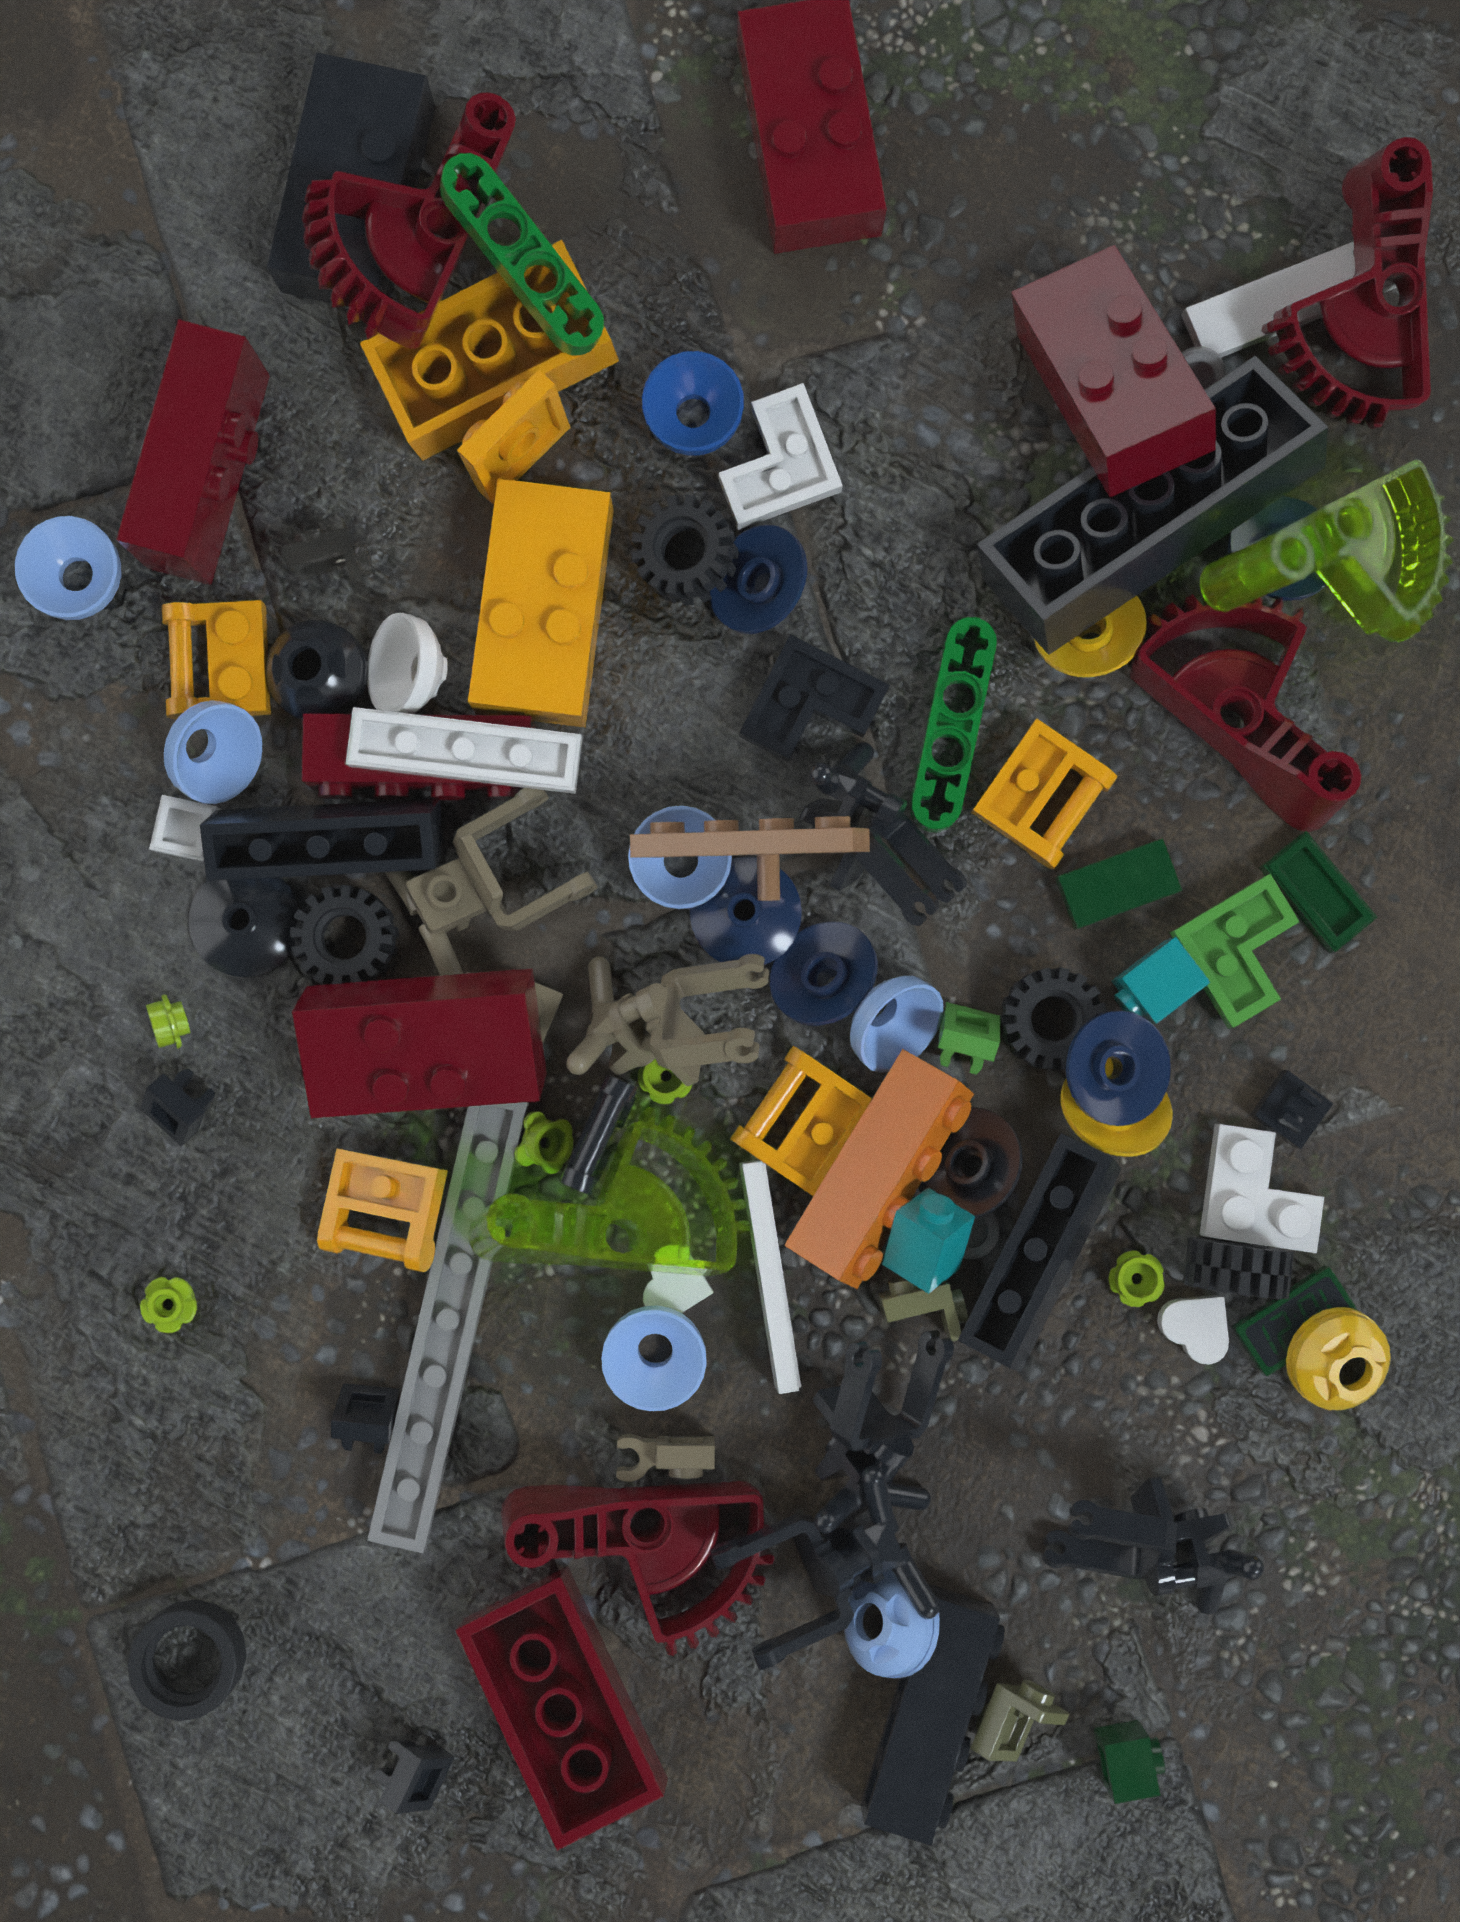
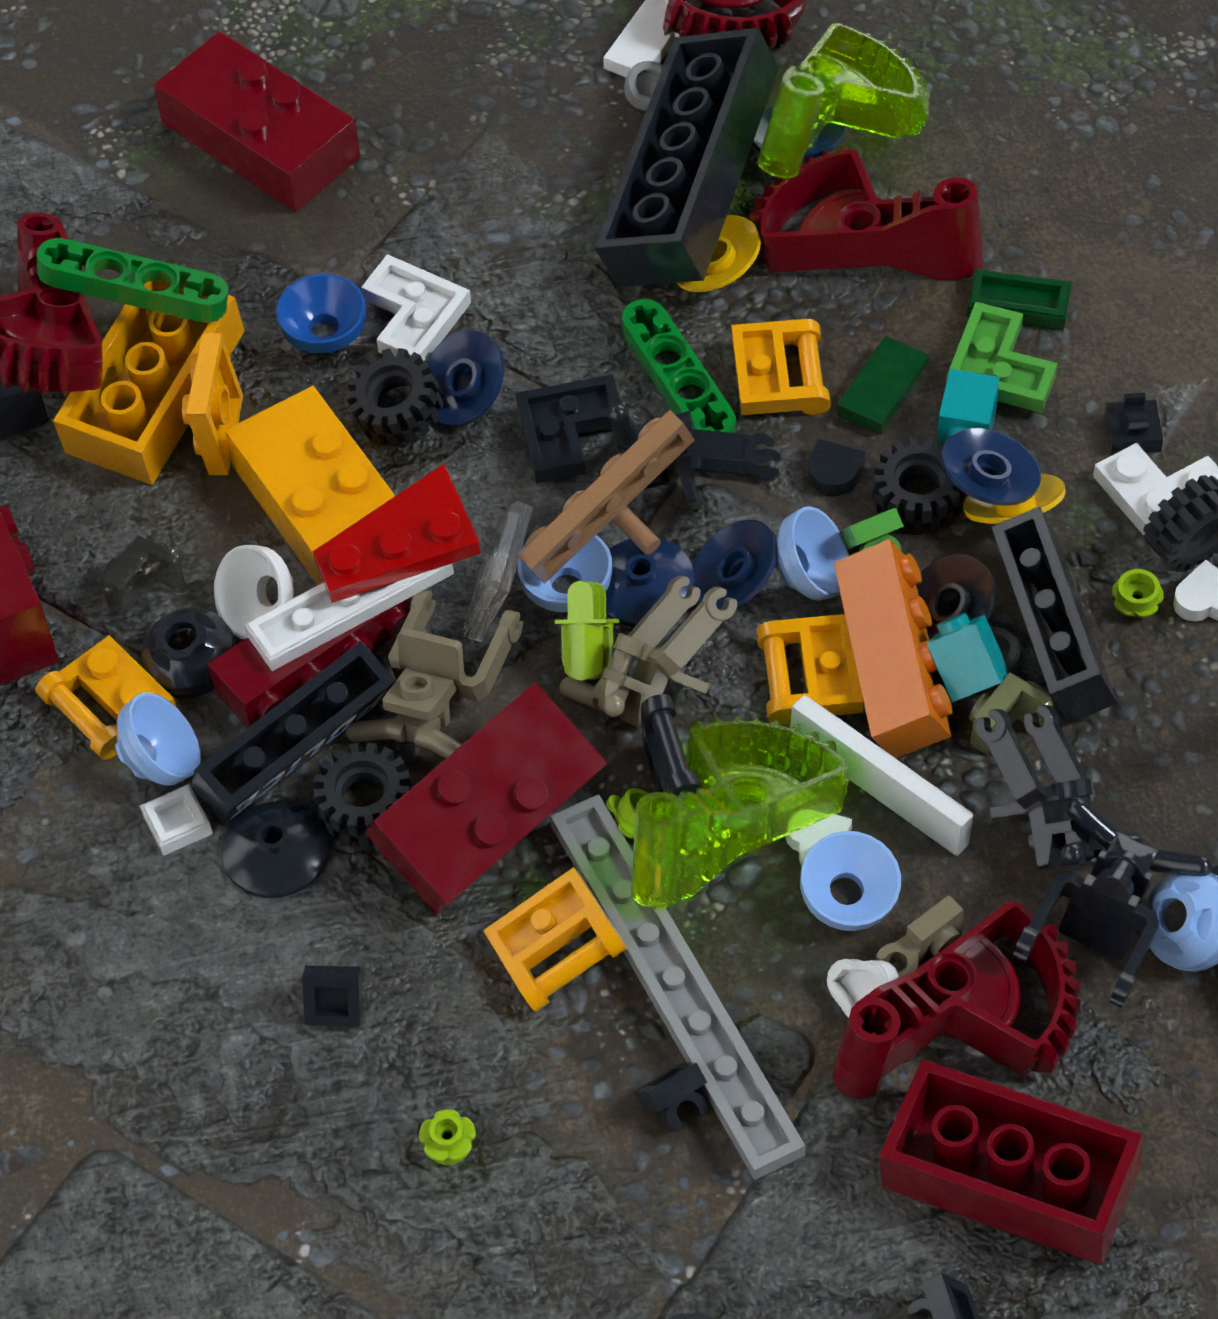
camera: 30 degrees left, 30 degrees down
lime plate [146,994,191,1049] -> none
lime plate [638,1059,693,1104] -> none
brick [1011,245,1216,497] -> none
none -> red wing [313,464,481,603]
none -> clear tile [463,501,533,642]
none -> lime arm [555,581,619,681]
none -> black tile [808,439,866,495]
none -> white tile [827,959,899,1018]

